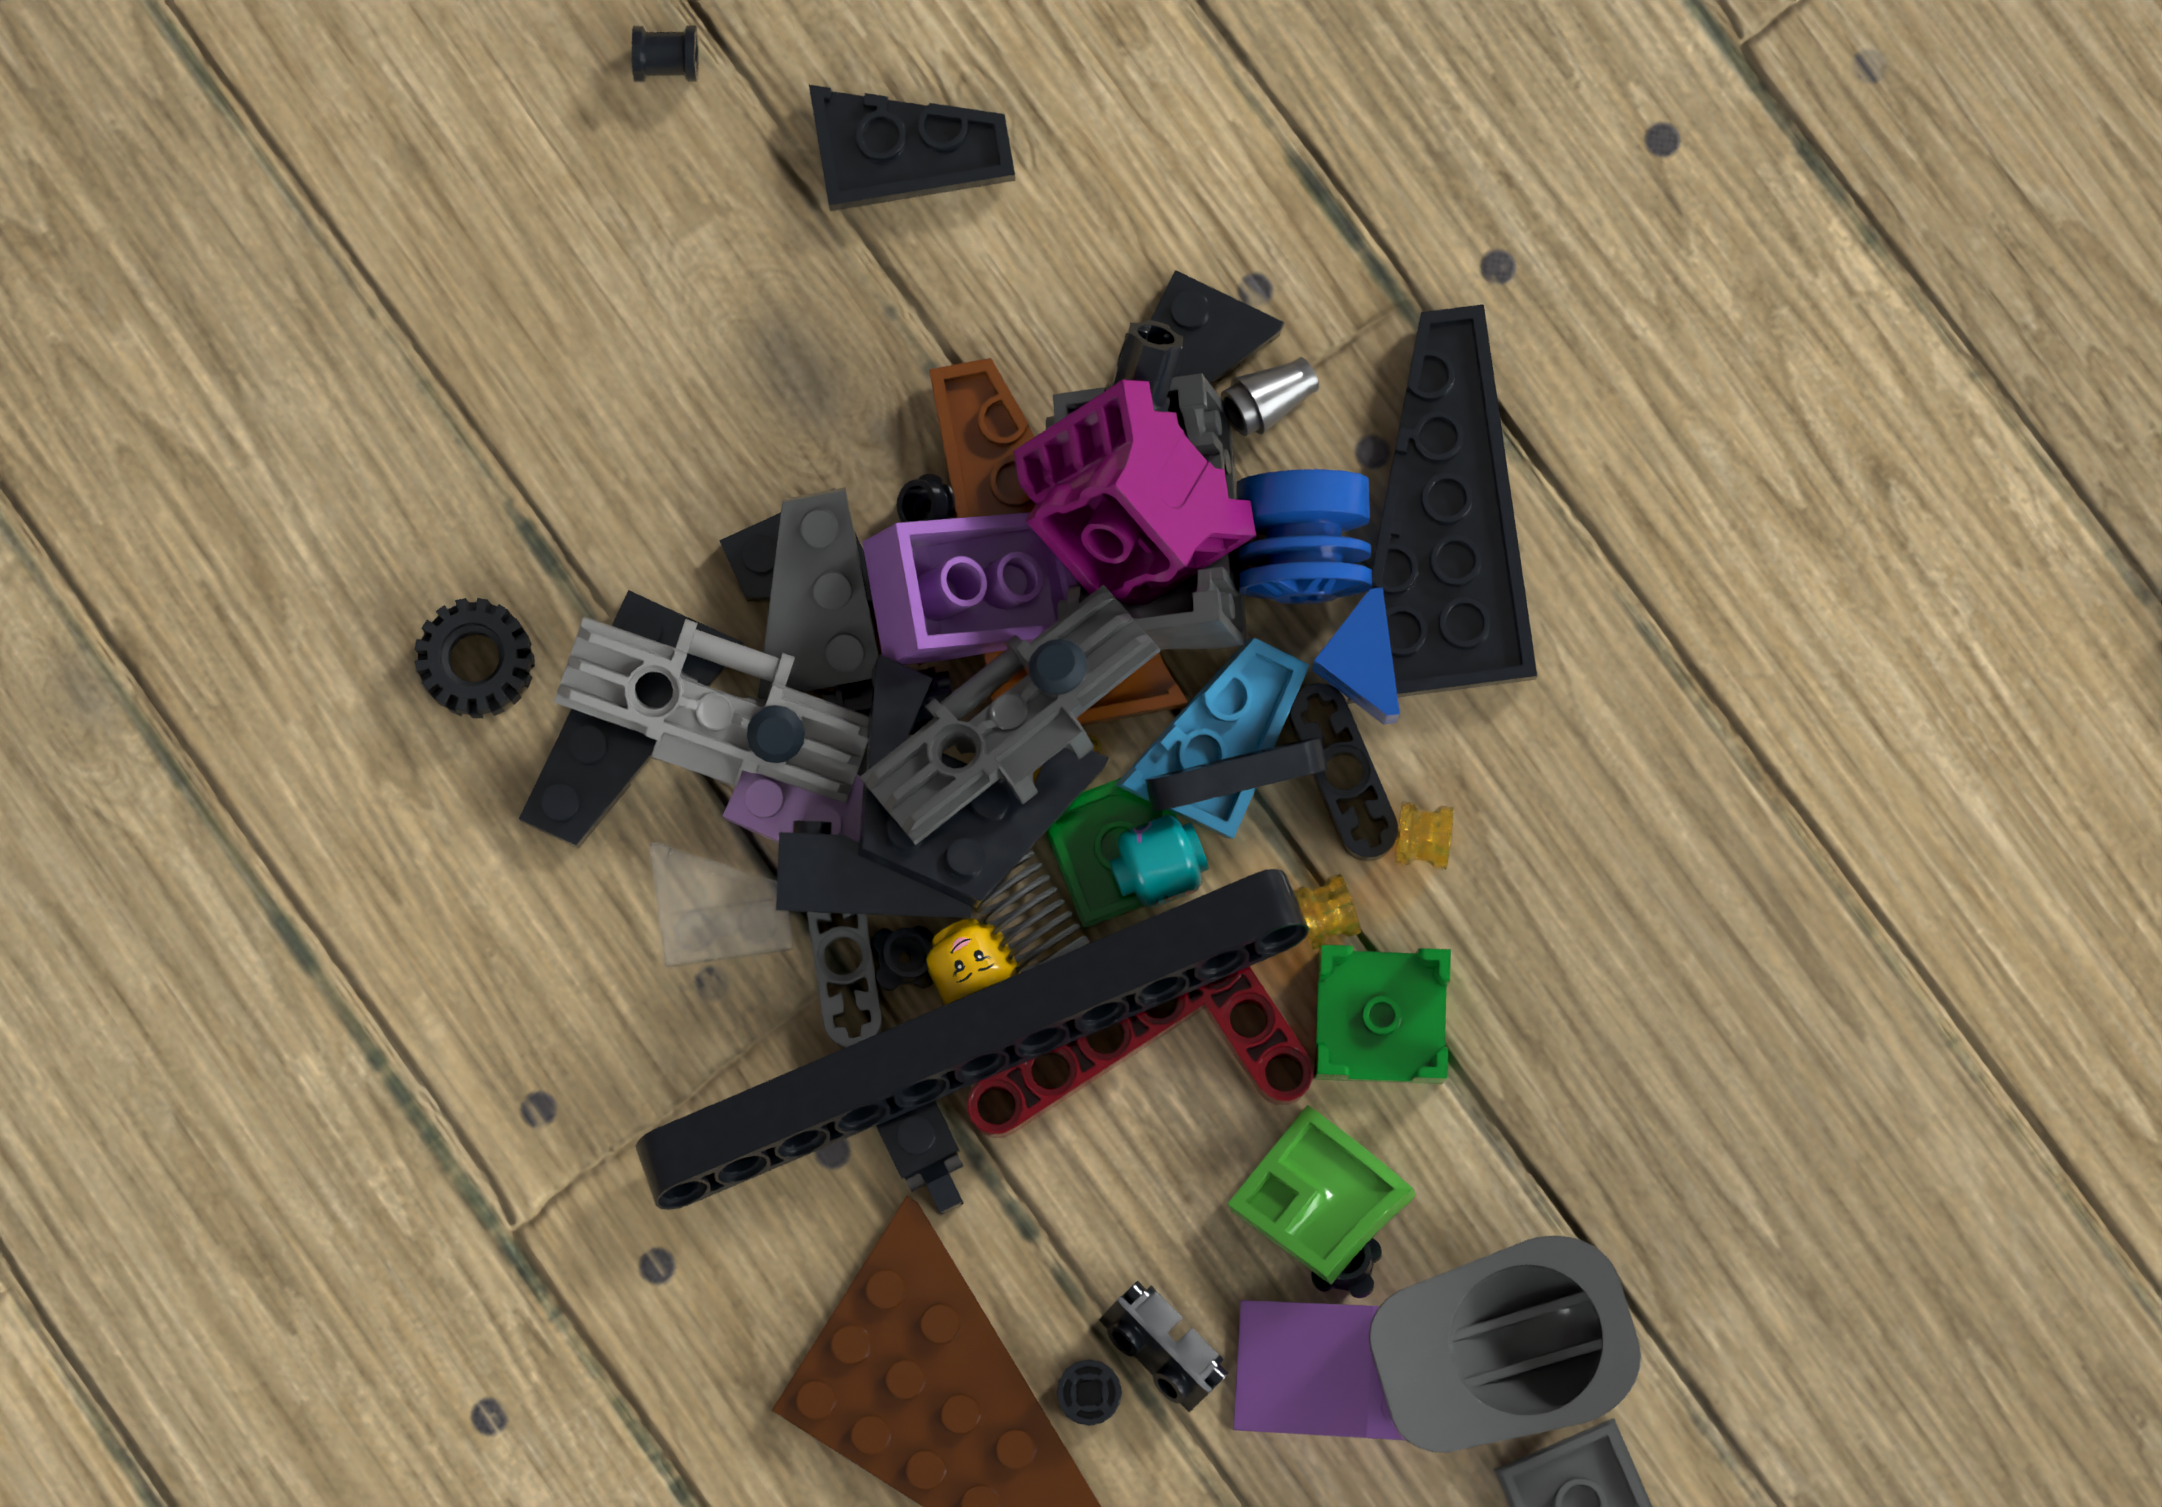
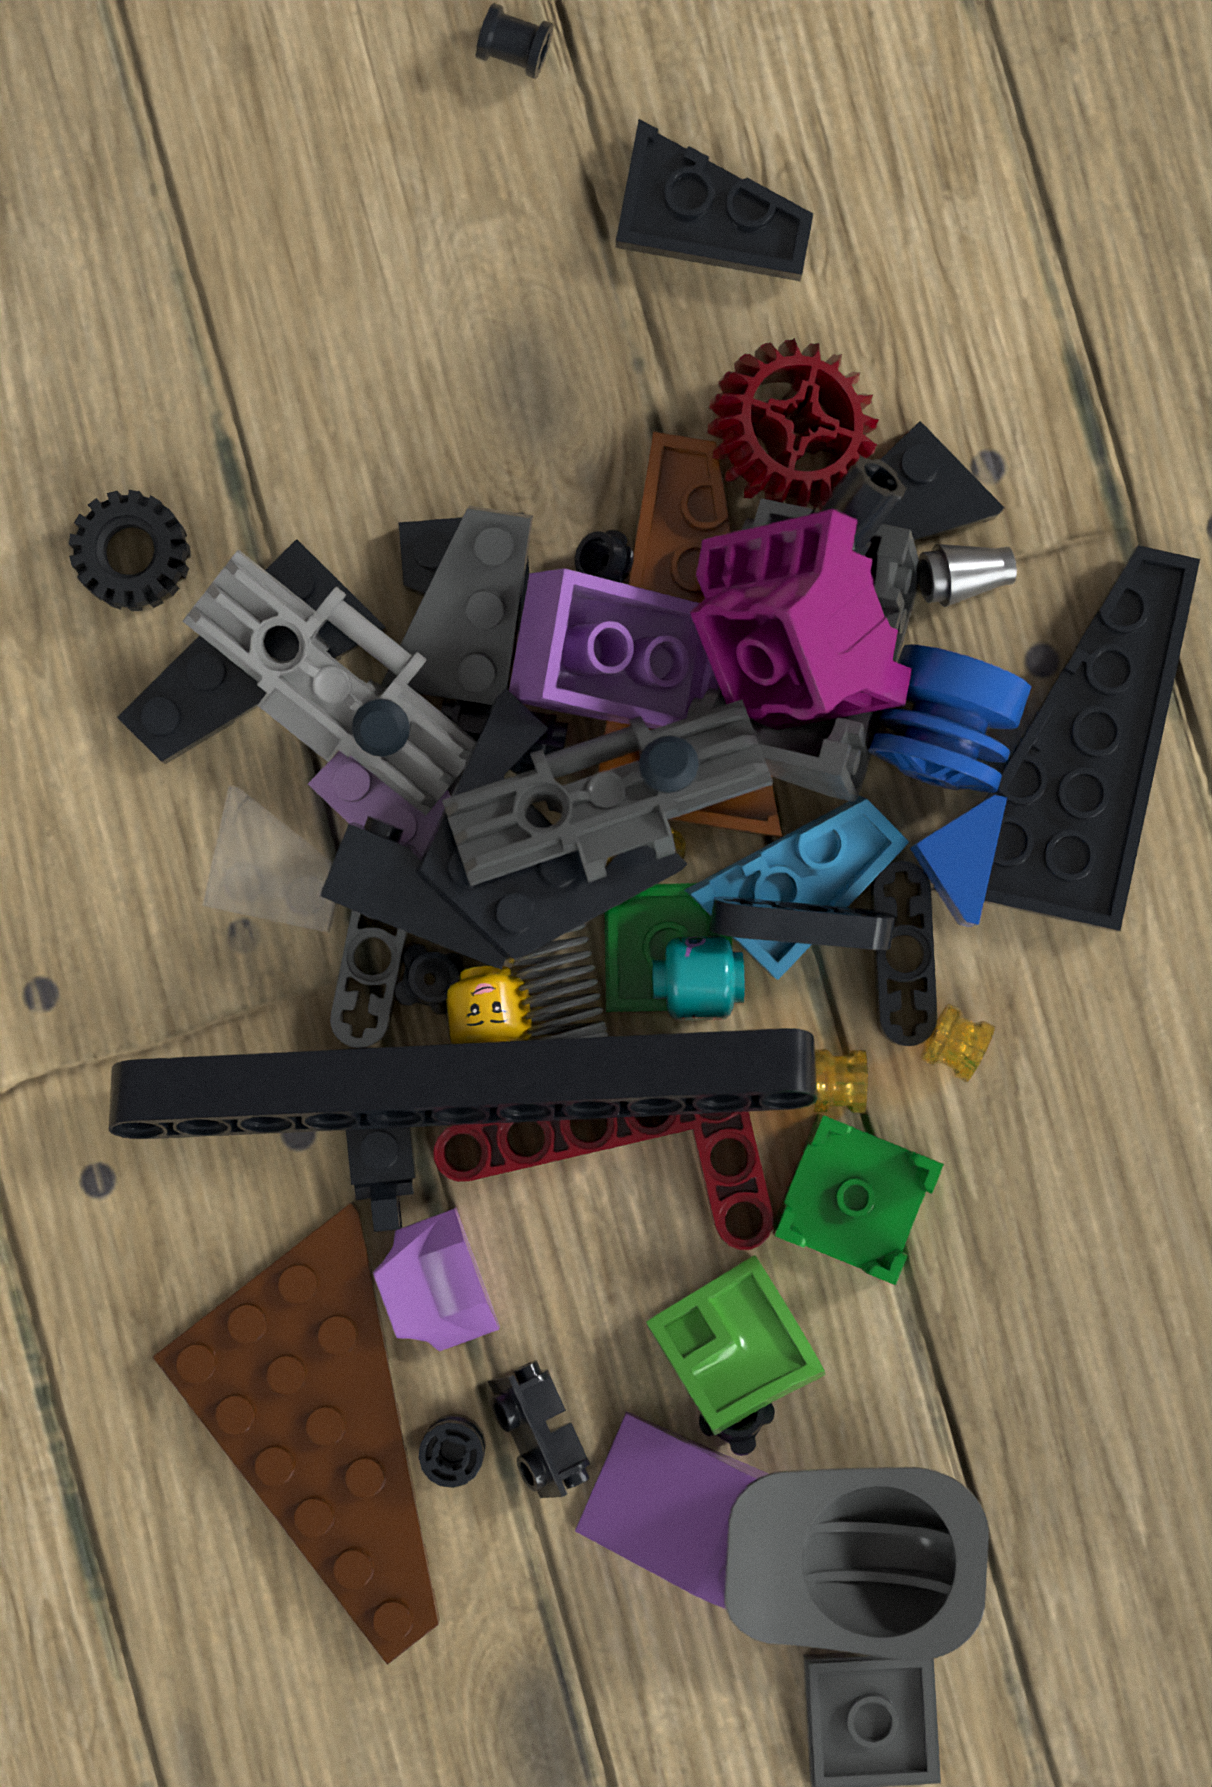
camera: 20 degrees right, 5 degrees up
none -> medium lavender slope [373,1208,500,1351]
none -> dark red gear [707,338,879,508]

